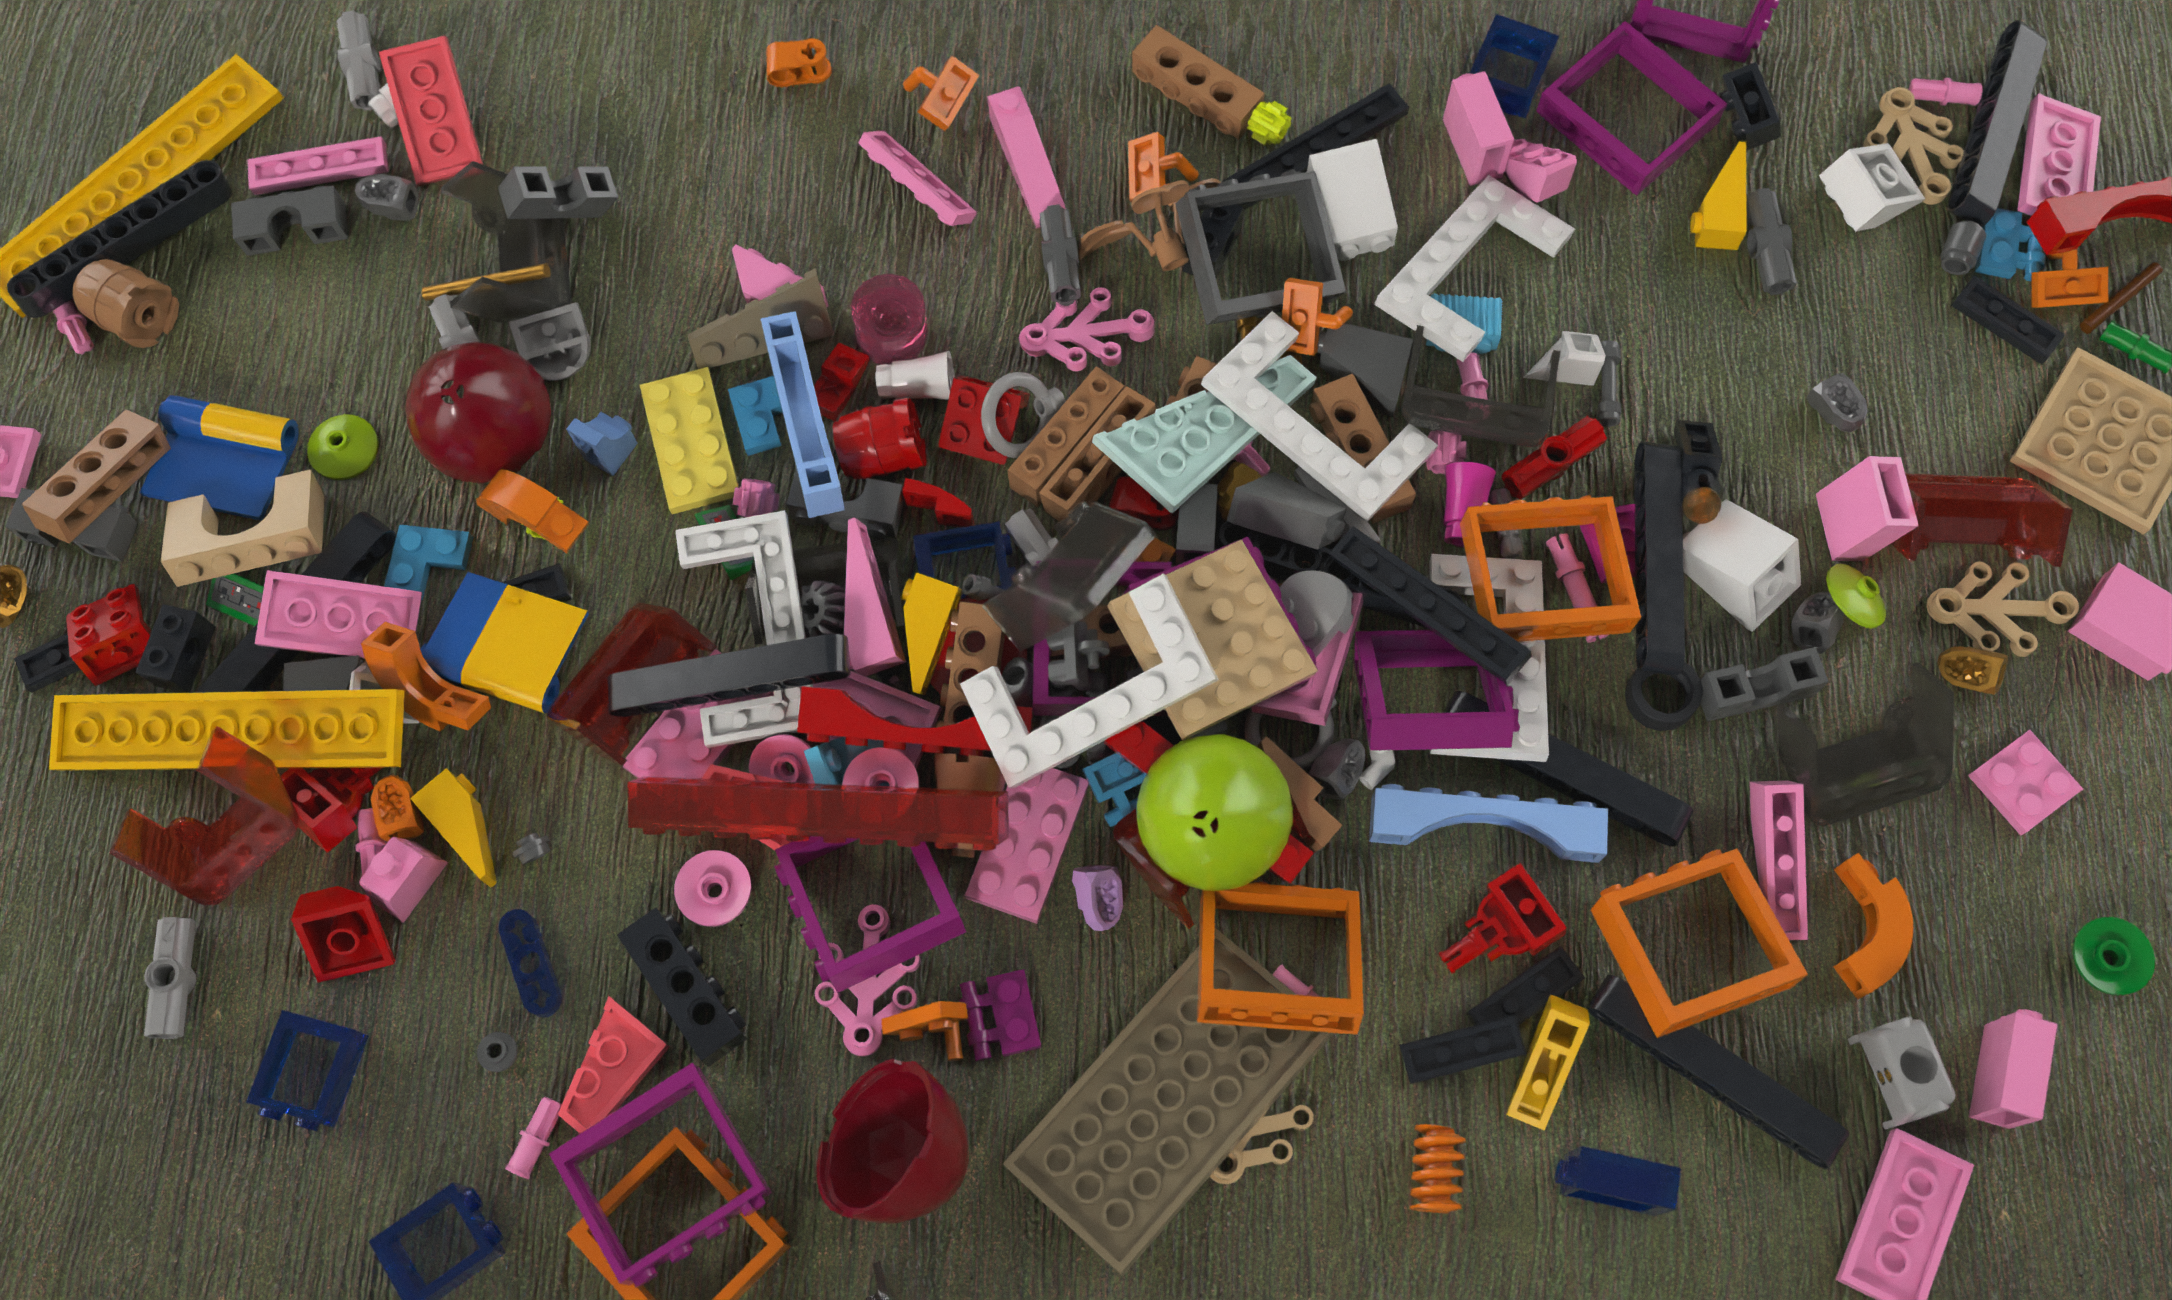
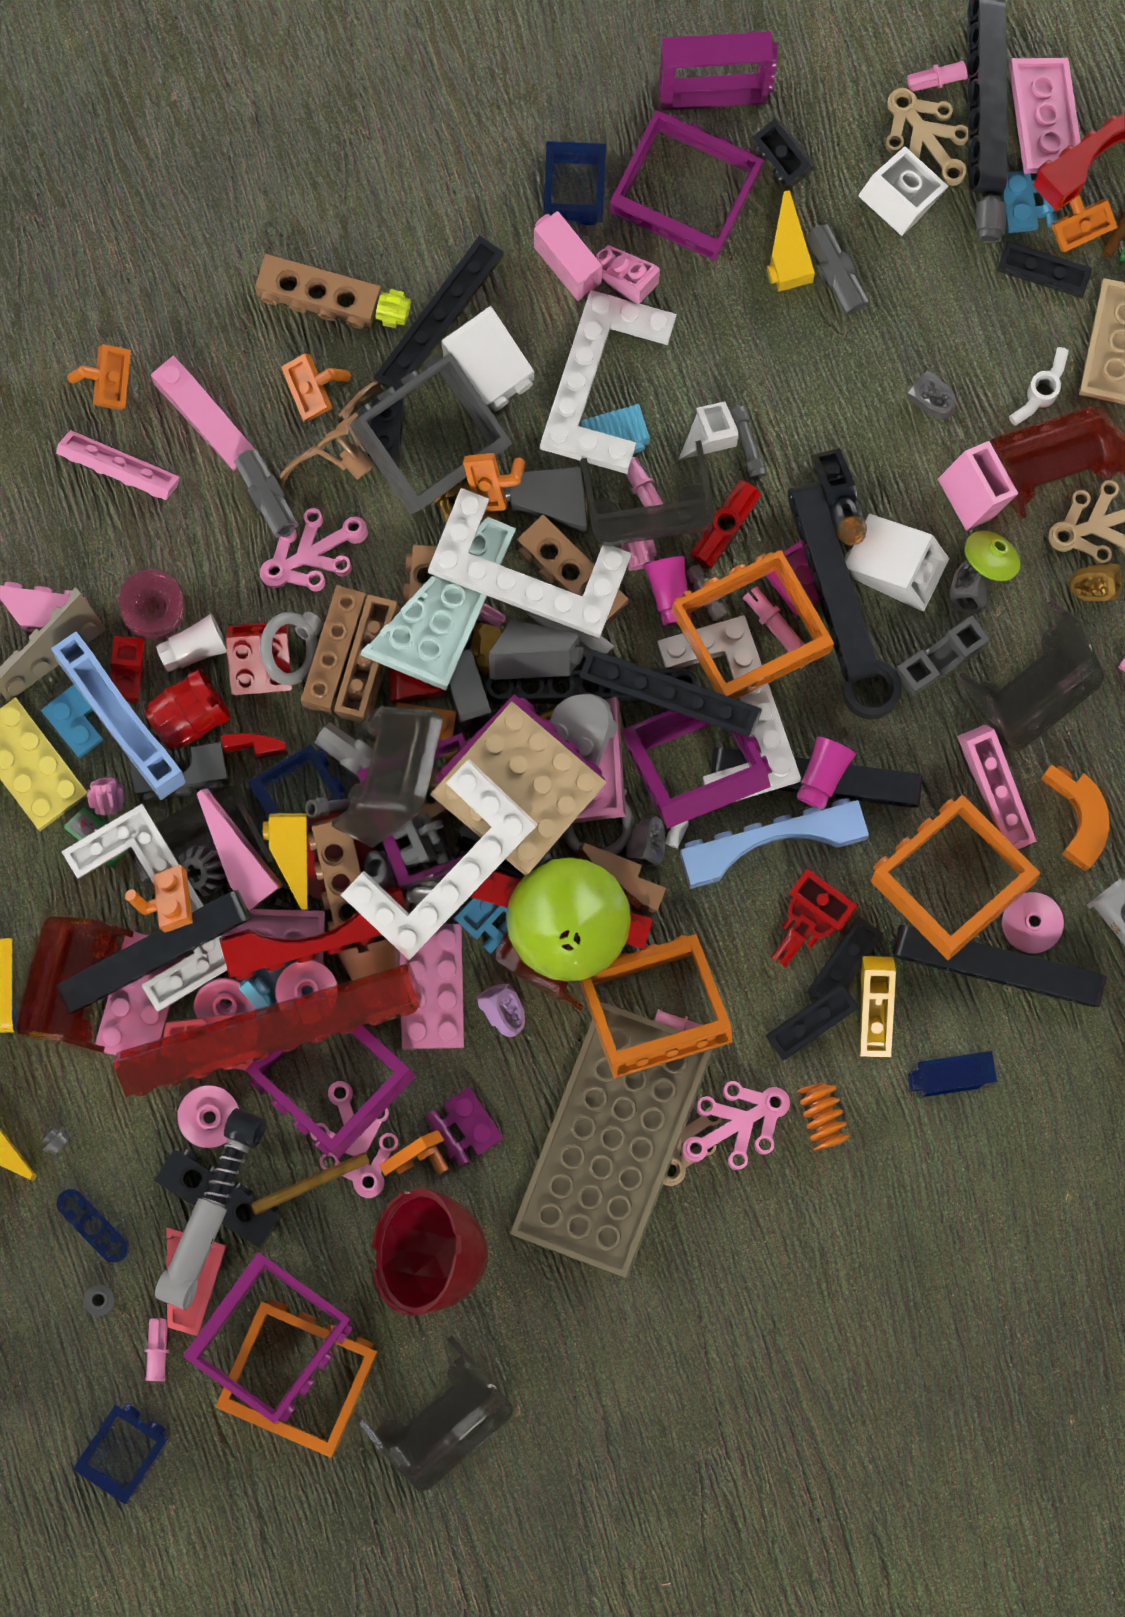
camera: 25 degrees left, 10 degrees up
none -> orange plate [125,865,193,933]
none -> piece [155,1108,266,1310]
none -> pearl gold bar [250,1152,369,1215]
none -> bright pink plant [681,1081,790,1170]
none -> dark pink plant [797,736,856,809]
none -> bright pink dish [1002,892,1064,954]
none -> white piece [1009,347,1069,426]

